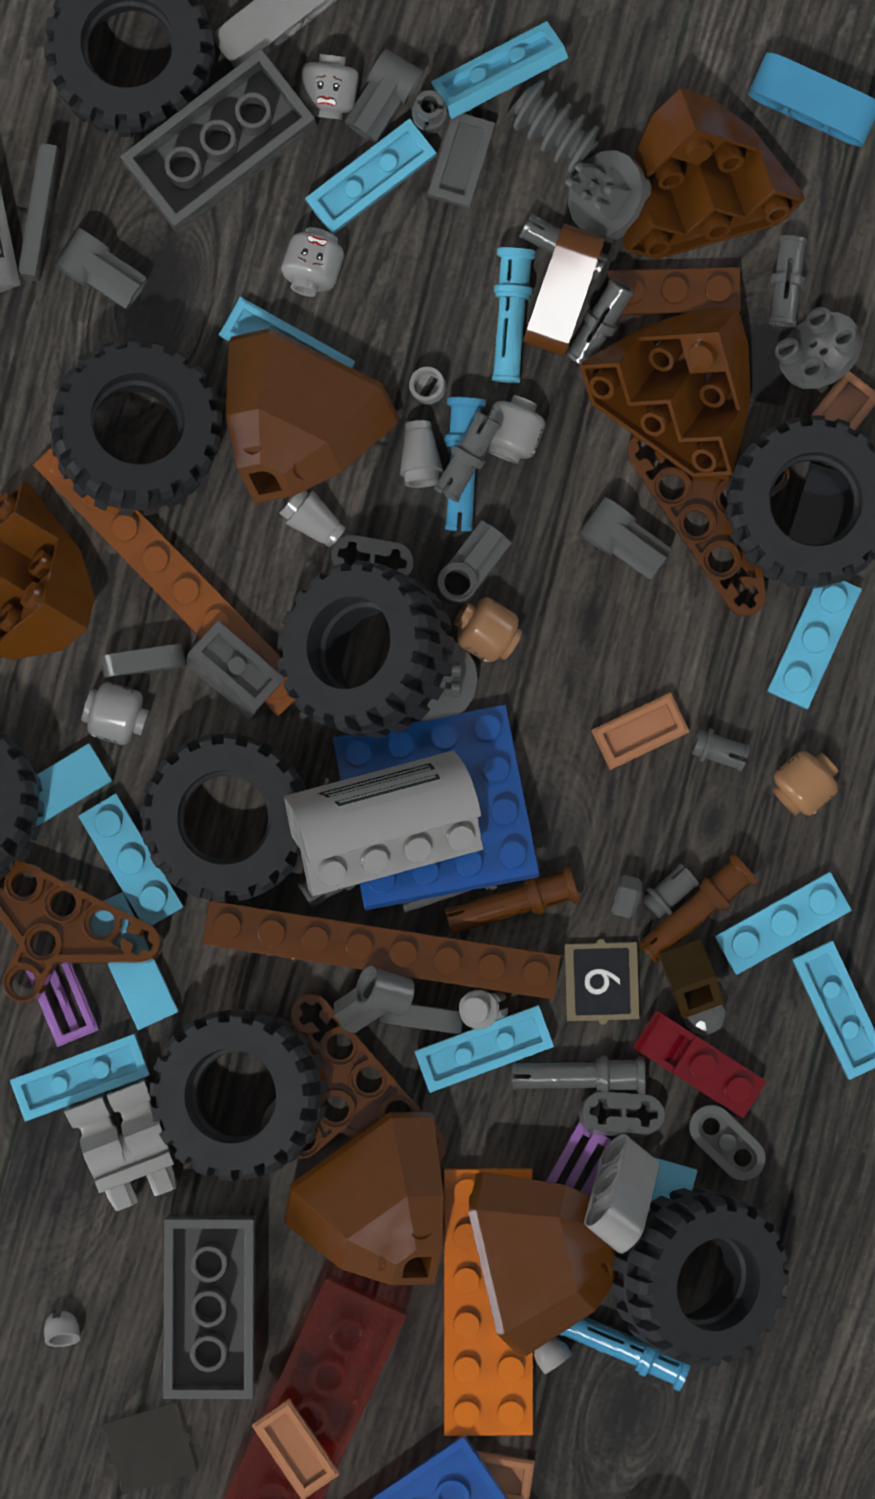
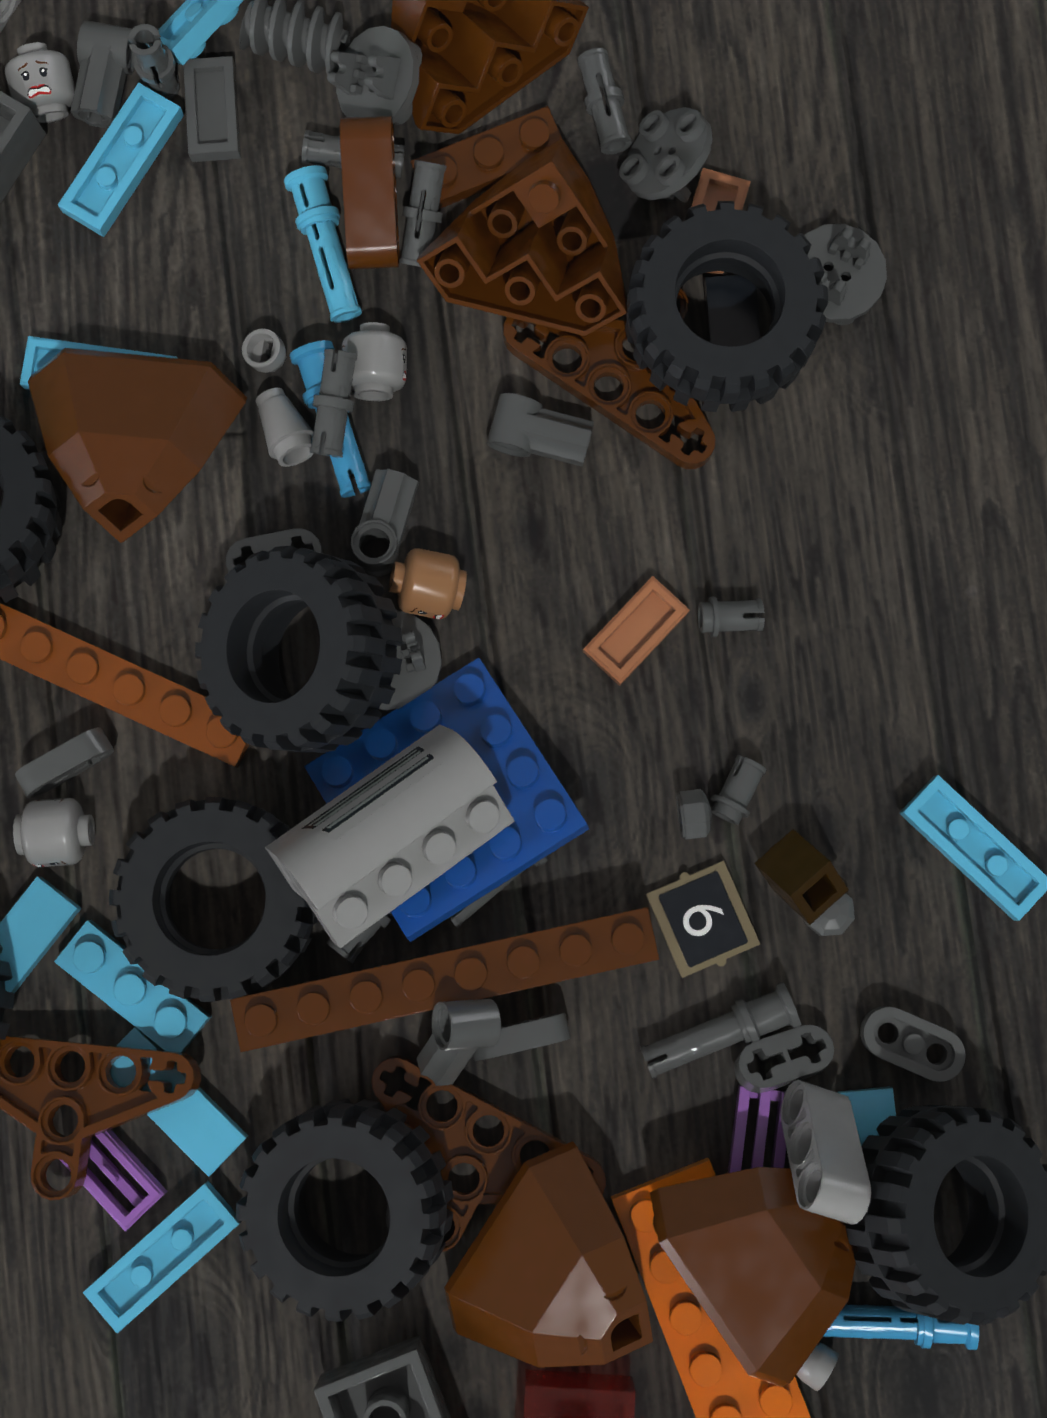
camera: 20 degrees left, 5 degrees down
light grey hips [64,1077,177,1211] -> none
dark grey panel [186,621,285,720] -> none
light grey cone [279,489,346,548] -> none
light grey head [281,227,344,297] -> none
medium azure plate [414,1005,554,1093] -> none
reddish brown pin [445,865,581,935] -> none
light grey arm [459,989,508,1029] -> none
dark red plate [632,1010,767,1118] -> none
reddish brown pin [637,852,760,964] -> none
medium azure plate [714,872,852,975] -> none
medium azure plate [766,581,862,710] -> none
medium nougat head [772,751,839,816] -> none

